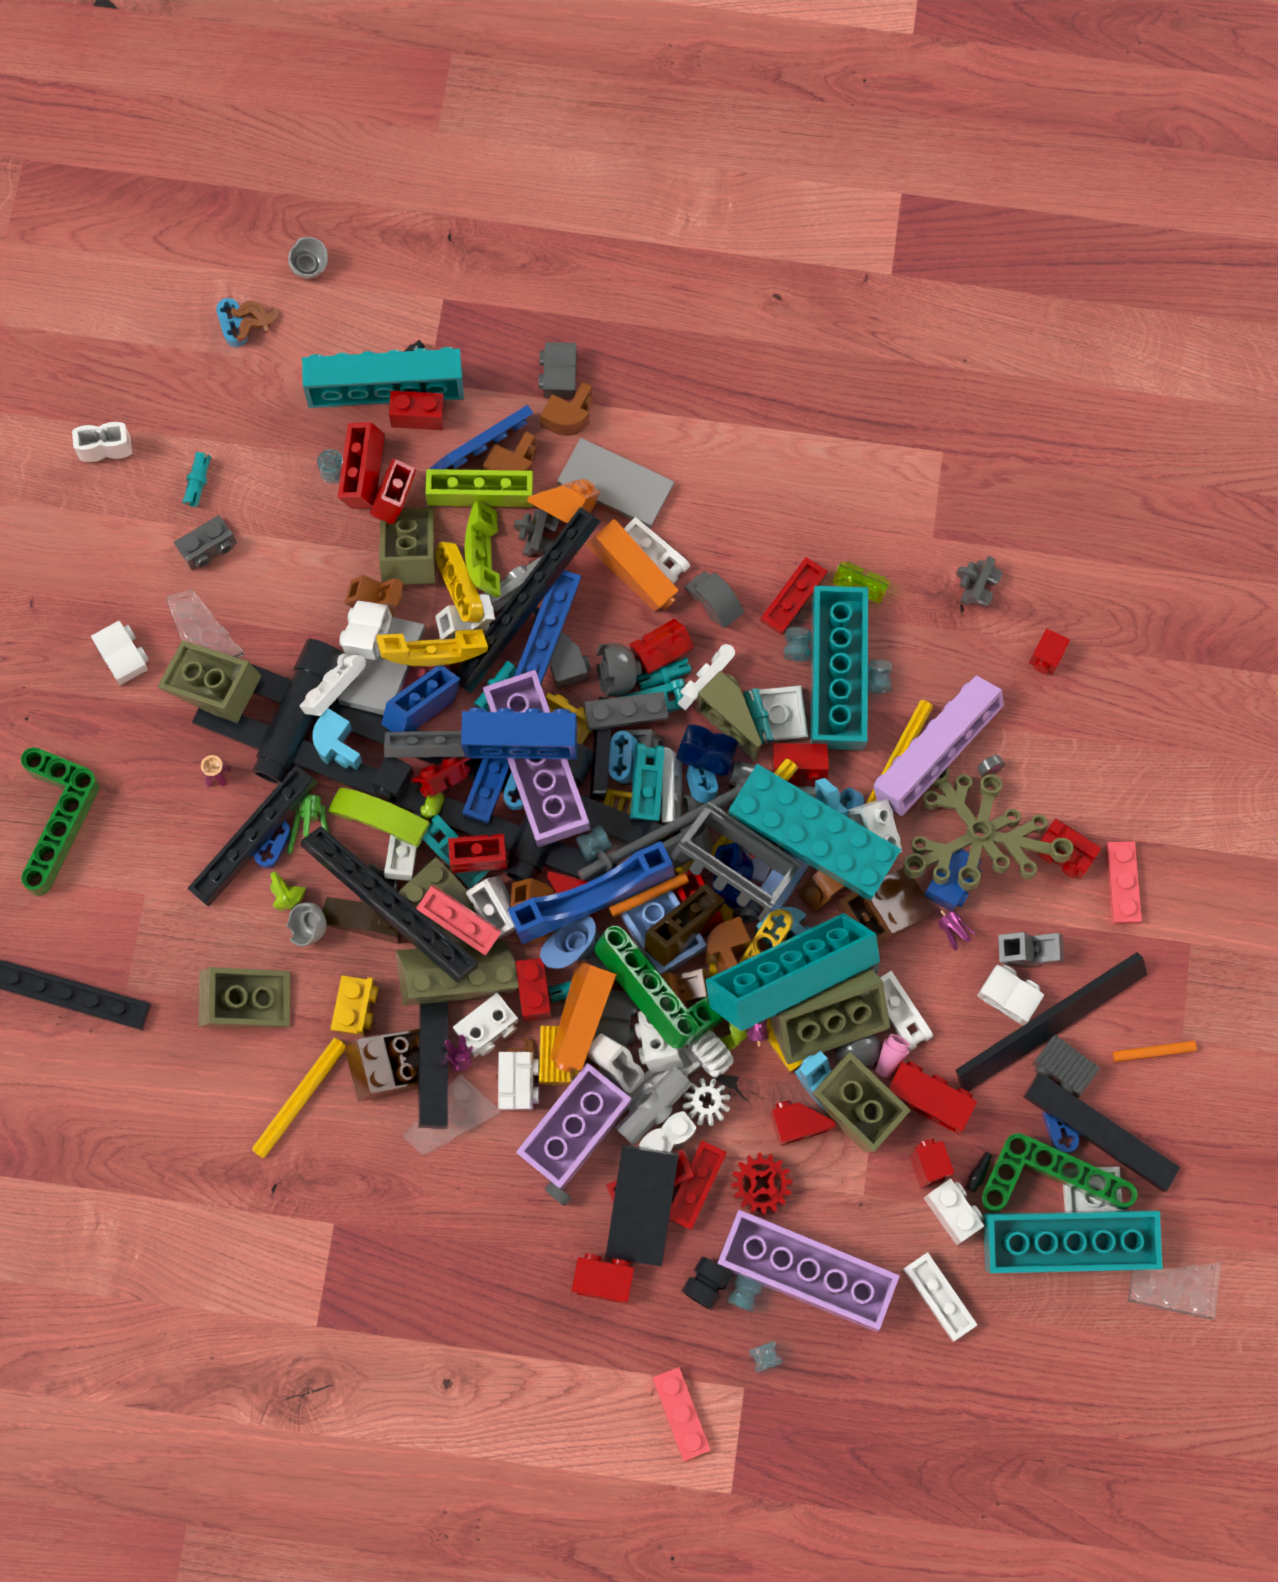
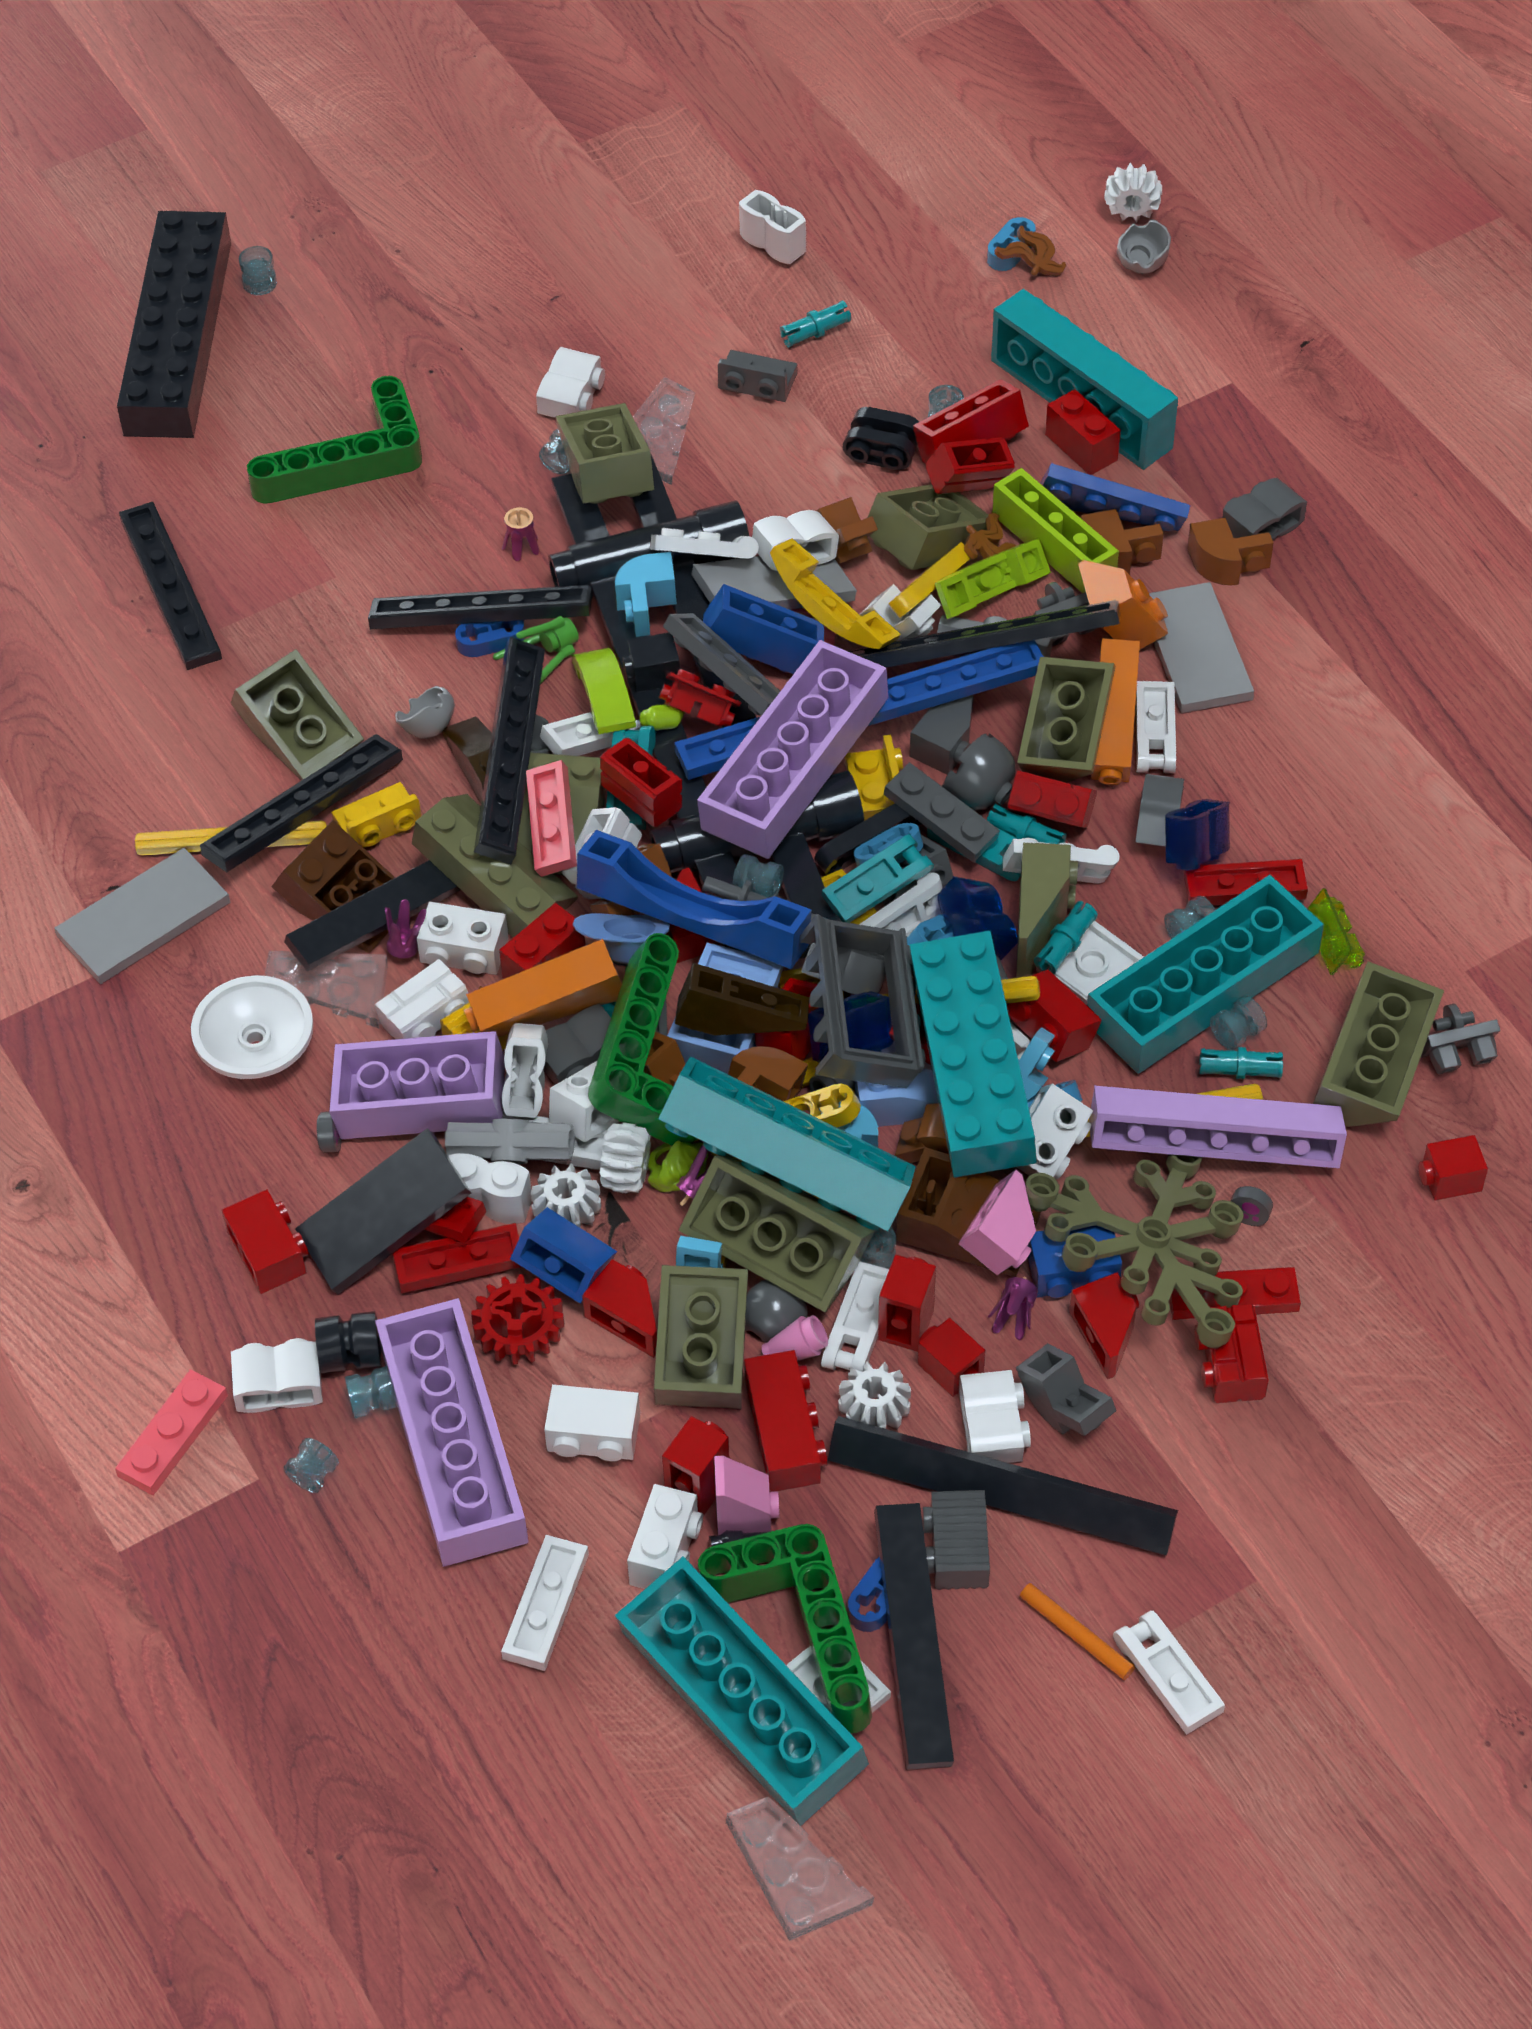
camera: 55 degrees right, 20 degrees down
lime piece [270,871,306,911] -> none
blue brick [461,708,578,760] -> none
orange bar [609,873,689,918] -> none
coral plate [1106,841,1142,924] -> none
none -> light grey tile [54,848,230,984]
none -> white dish [191,975,314,1079]
none -> black tile [200,734,403,873]
none -> white brick [231,1338,323,1413]
none -> blue brick [510,1207,617,1303]
none -> clear light blue wheel [539,429,570,474]
none -> white brick [544,1384,640,1461]
none -> bright pink slope [714,1456,779,1535]
none -> white gear [838,1361,911,1429]
none -> black brick [842,407,919,470]
none -> red brick [878,1254,936,1352]
none -> red brick [918,1317,986,1397]
none -> bright pink slope [958,1170,1036,1275]
none -> dark orange piece [964,513,1016,560]
none -> olive slope [1017,657,1116,783]
none -> red slope [1069,1272,1139,1379]
none -> white gear [1104,162,1162,223]
none -> white plate [1113,1610,1225,1735]
none -> clear blue brick [1165,799,1230,870]
none -> red plate [1169,1267,1301,1320]
none -> teal pin [1199,1047,1283,1080]
none -> olive slope [1313,961,1444,1127]

